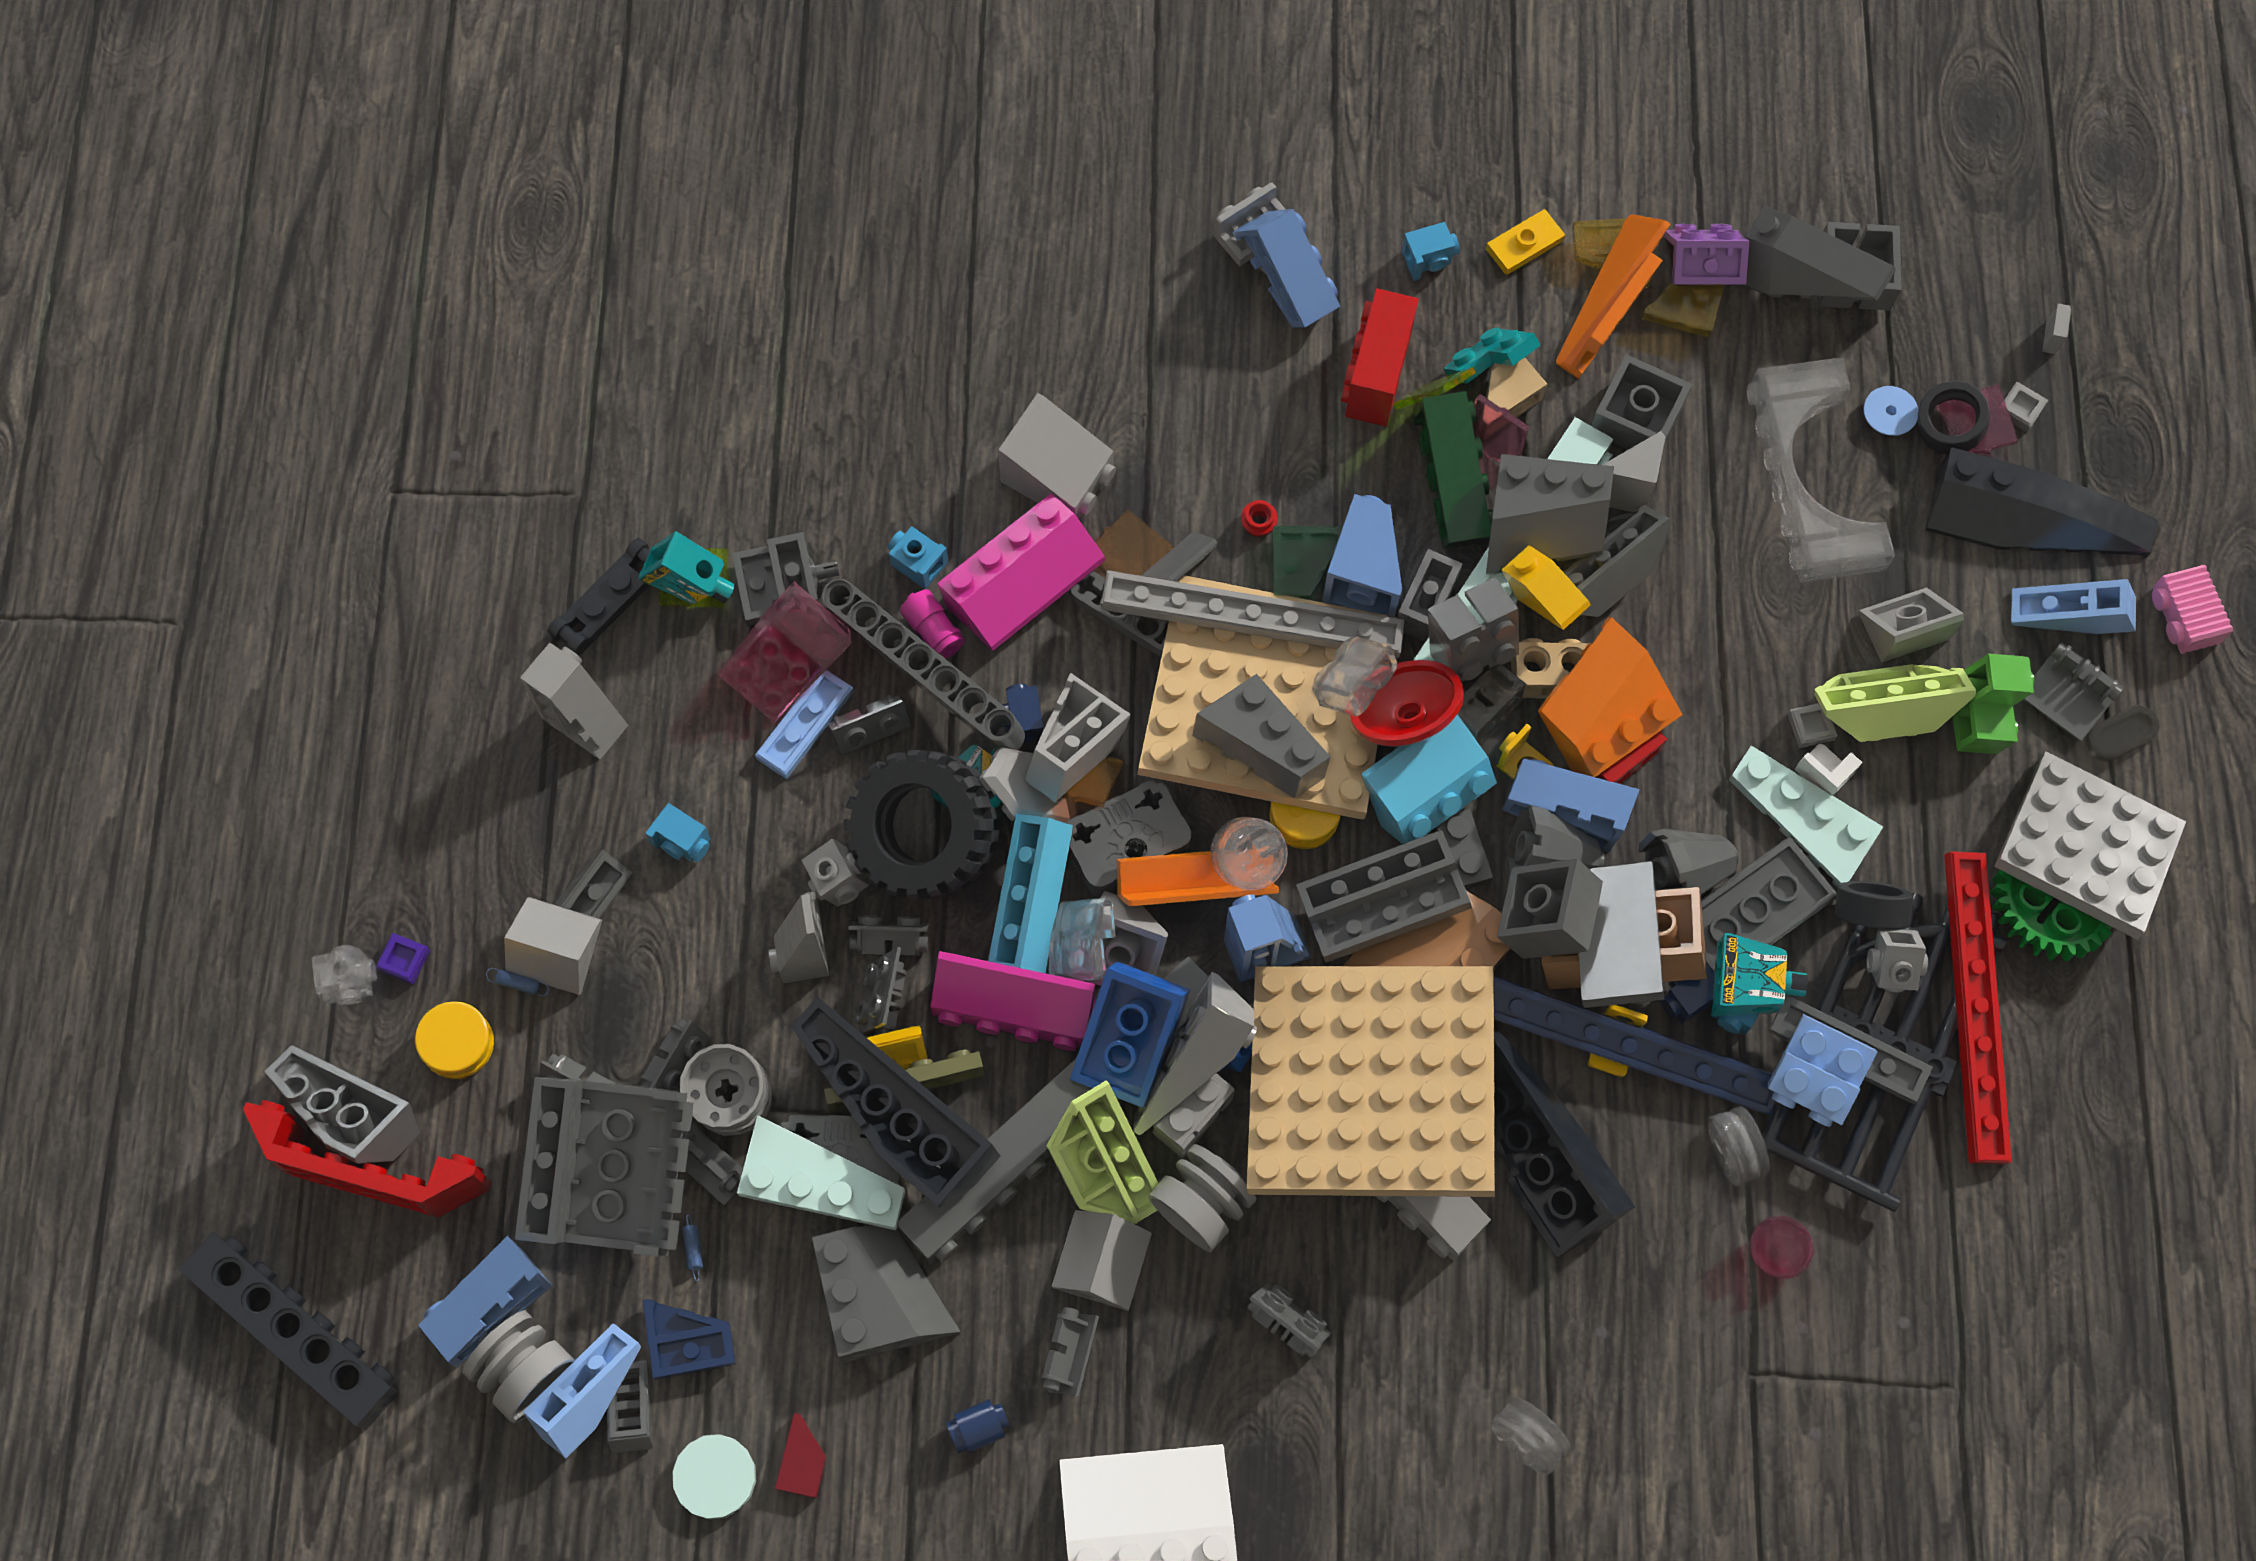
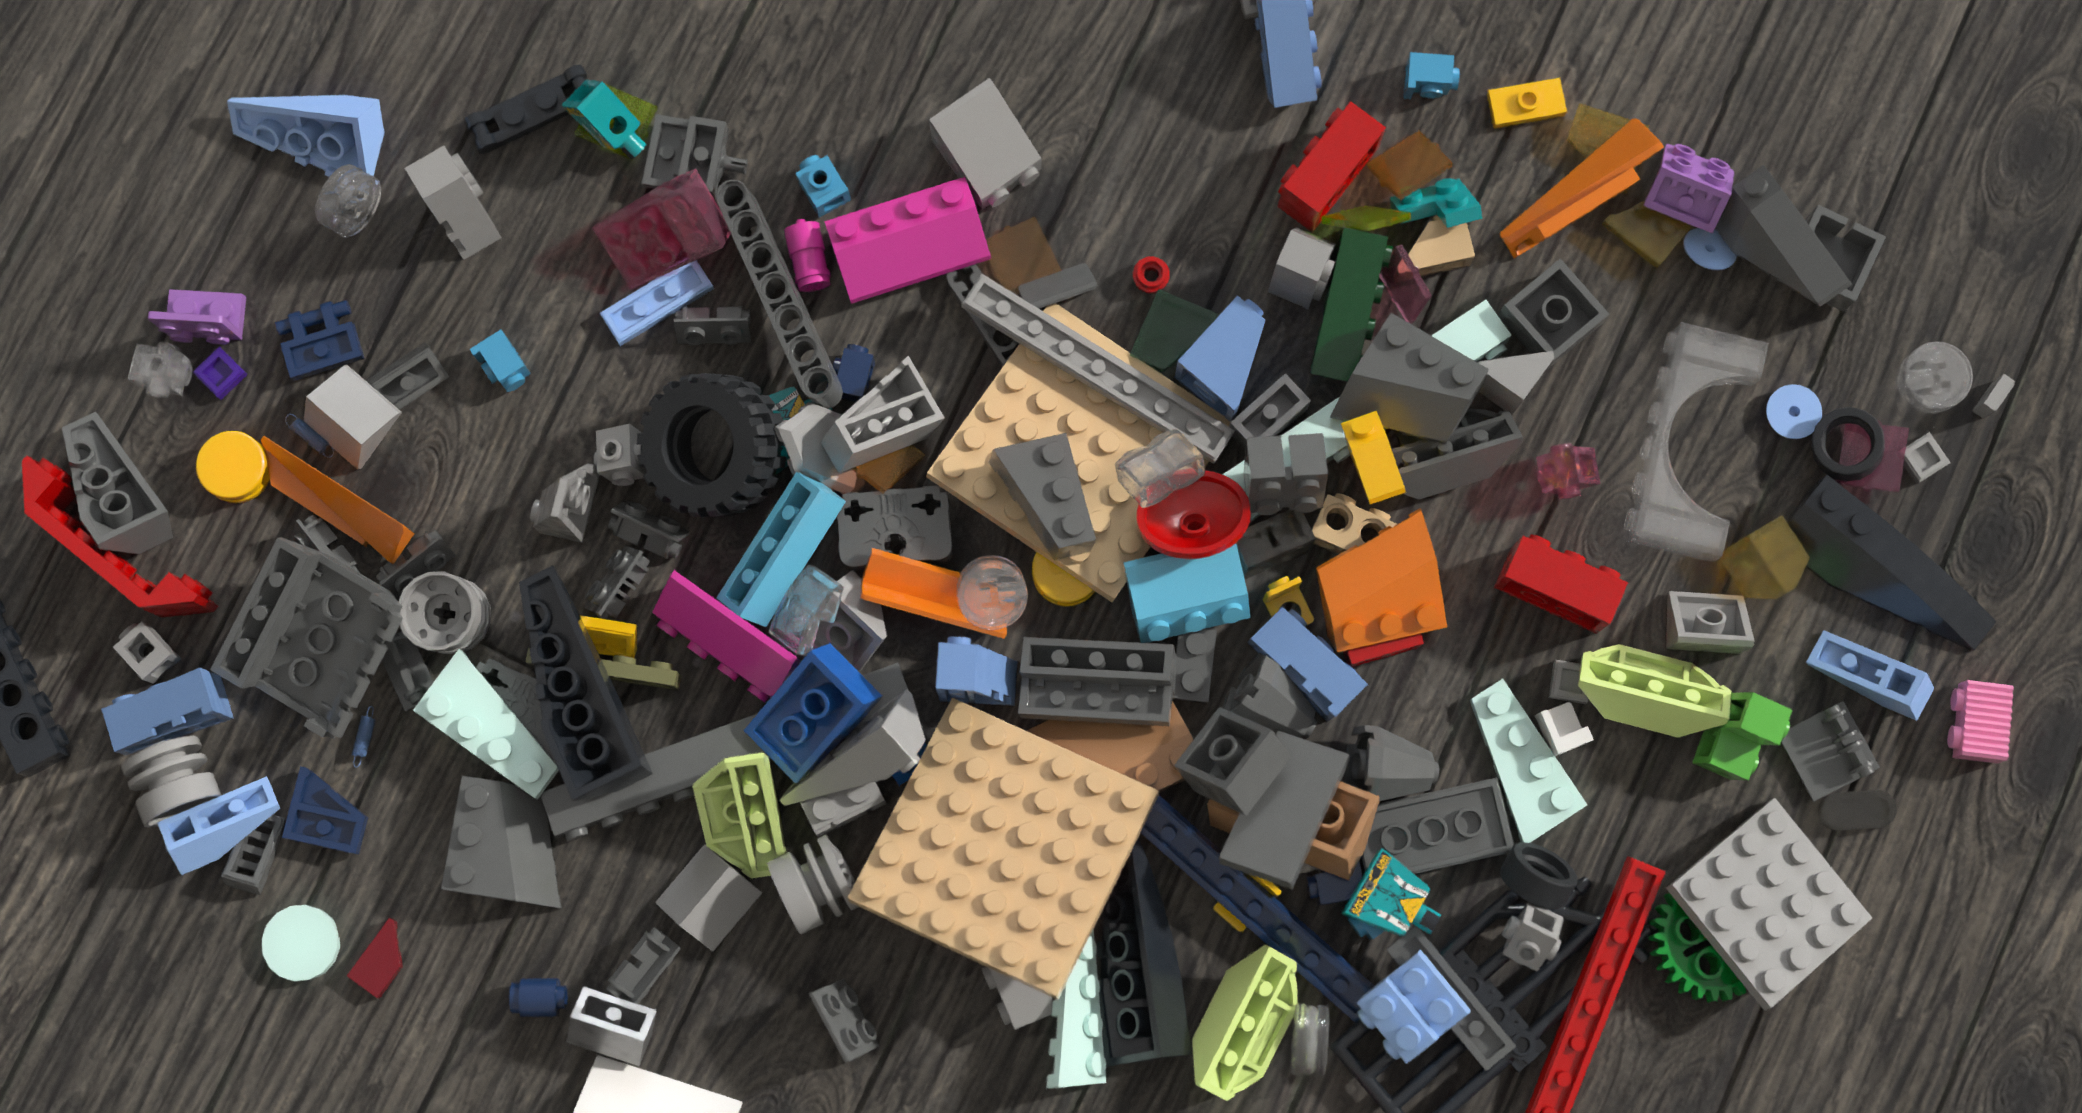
camera: 25 degrees right, 10 degrees up
none -> light grey brick [113,621,182,684]
none -> medium lavender bracket [148,289,246,345]
none -> light blue wedge [227,95,384,184]
none -> orange wedge [261,436,414,564]
none -> dark blue plate [275,300,365,381]
none -> clear head [315,164,381,237]
none -> flat silver brick [566,987,657,1066]
none -> light aqua wing [1047,929,1106,1088]
none -> yellowish green wedge [1192,945,1297,1101]
none -> light grey wedge [1268,227,1336,309]
none -> clear orange piece [1367,131,1453,200]
none -> red brick [1494,534,1628,634]
none -> clear pink brick [1536,443,1601,499]
none -> light blue piece [1683,228,1737,270]
none -> clear yellow slope [1717,515,1810,599]
none -> clear head [1897,342,1973,414]

